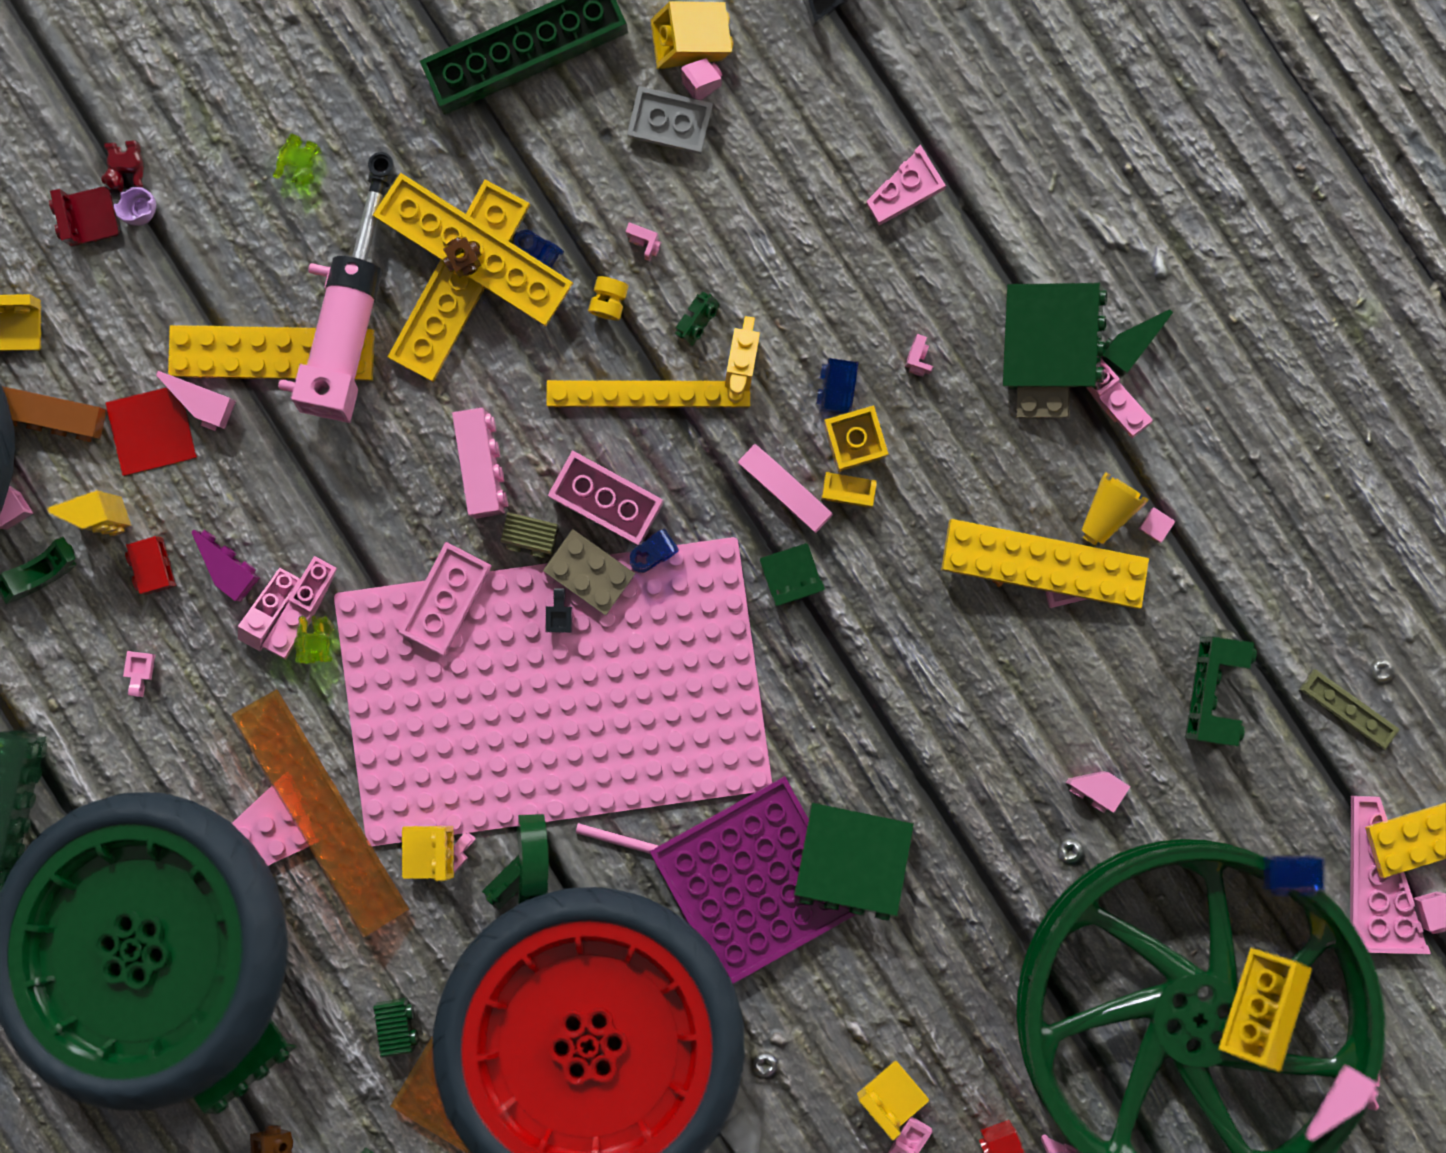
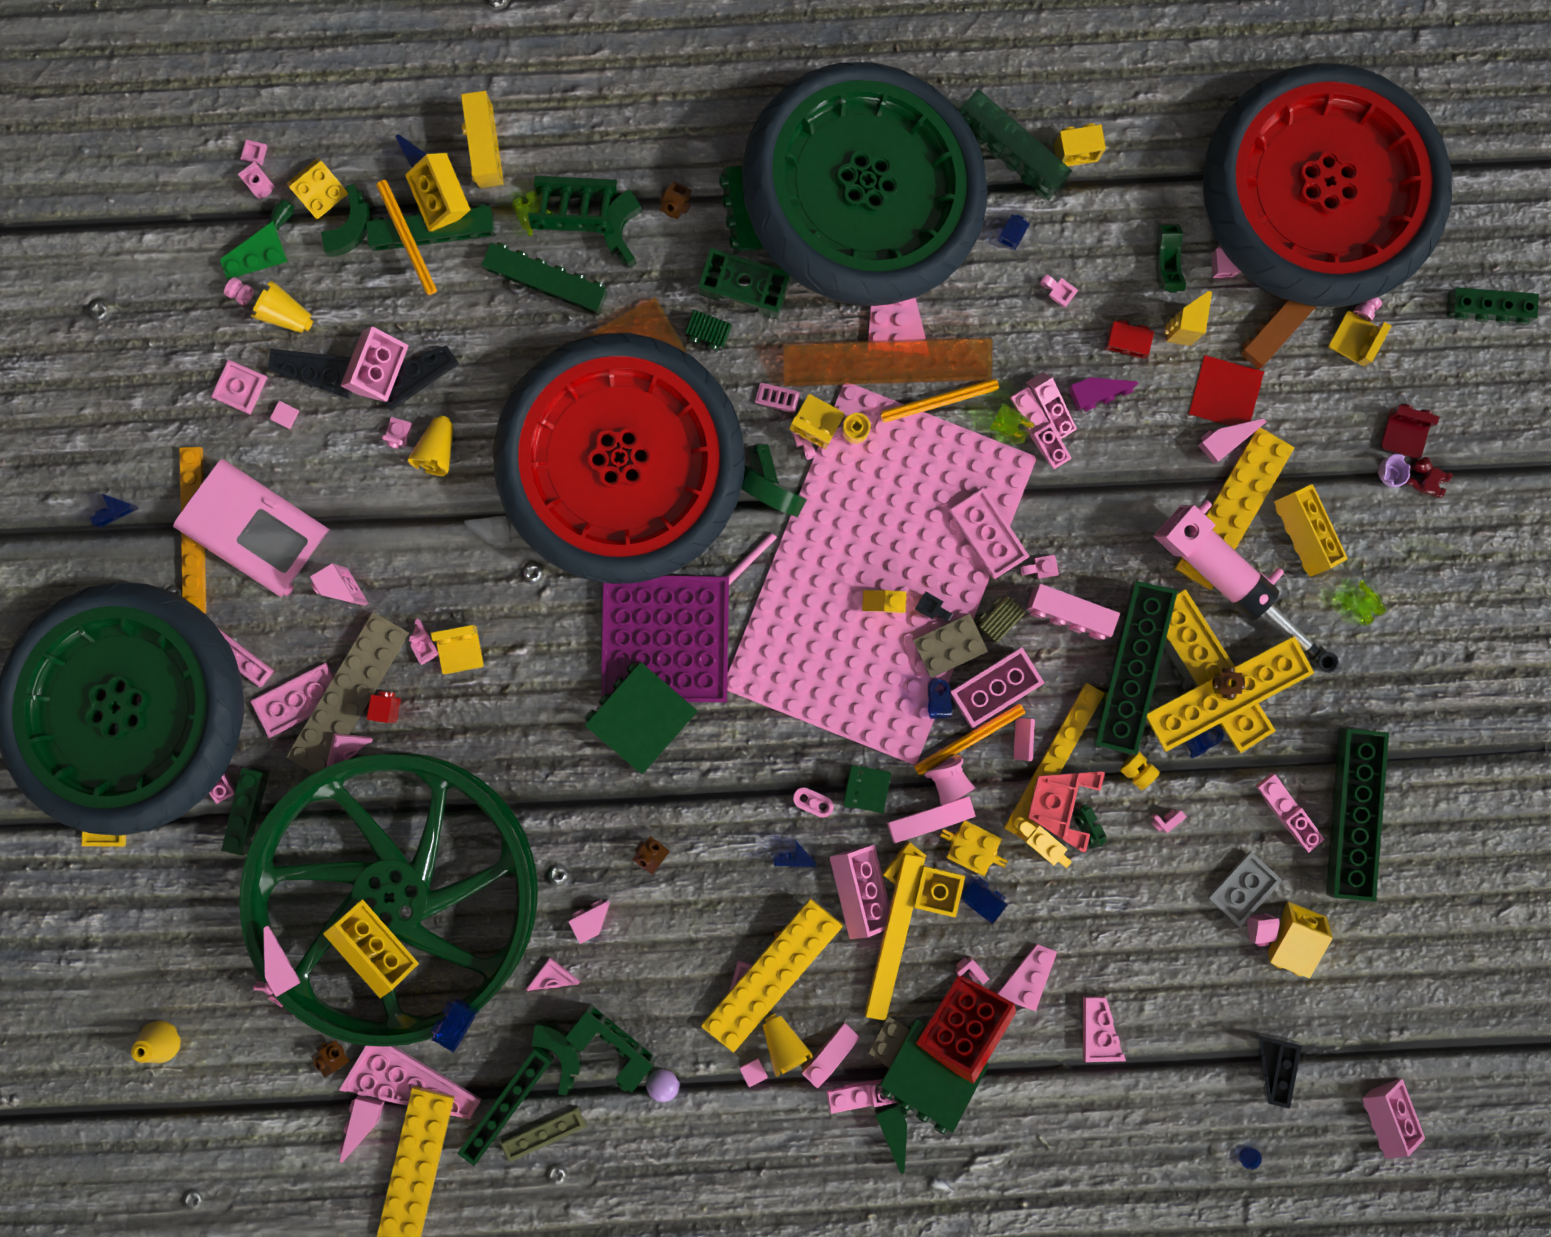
camera: 110 degrees right, 0 degrees up
none -> reddish brown brick [311,1040,349,1078]
none -> dark green brick [457,1047,554,1166]
none -> bright pink tile [525,957,580,991]
none -> dark green arch [532,1021,581,1095]
none -> reddish brown brick [632,836,670,875]
none -> lavender hair [646,1069,680,1102]
none -> dark green plate [698,248,791,320]
none -> bright pink slope [755,383,800,414]
none -> clear blue slope [774,840,816,867]
none -> bright pink plate [793,788,834,818]
none -> bright pink slope [802,1023,860,1089]
none -> bright pink slope [829,844,890,939]
none -> yellow wheel [842,413,871,444]
none -> yellow slope [862,590,907,614]
none -> yellow tile [864,853,925,1021]
none -> light orange axle [880,379,999,423]
none -> light orange axle [914,704,1025,775]
none -> red slope [916,975,1016,1084]
none -> bright pink hat [924,755,975,805]
none -> yellow plate [940,820,1008,877]
none -> bright pink wing [996,943,1057,1011]
none -> clear blue brick [998,214,1030,250]
none -> bright pink slope [1014,718,1035,761]
none -> bright pink plate [1020,555,1059,579]
none -> coral wing [1028,771,1105,853]
none -> dark green brick [1093,580,1178,755]
none -> clear smoke hinge [1162,640,1197,692]
none -> bright pink slope [1255,773,1325,853]
none -> yellow slope [1274,484,1348,577]

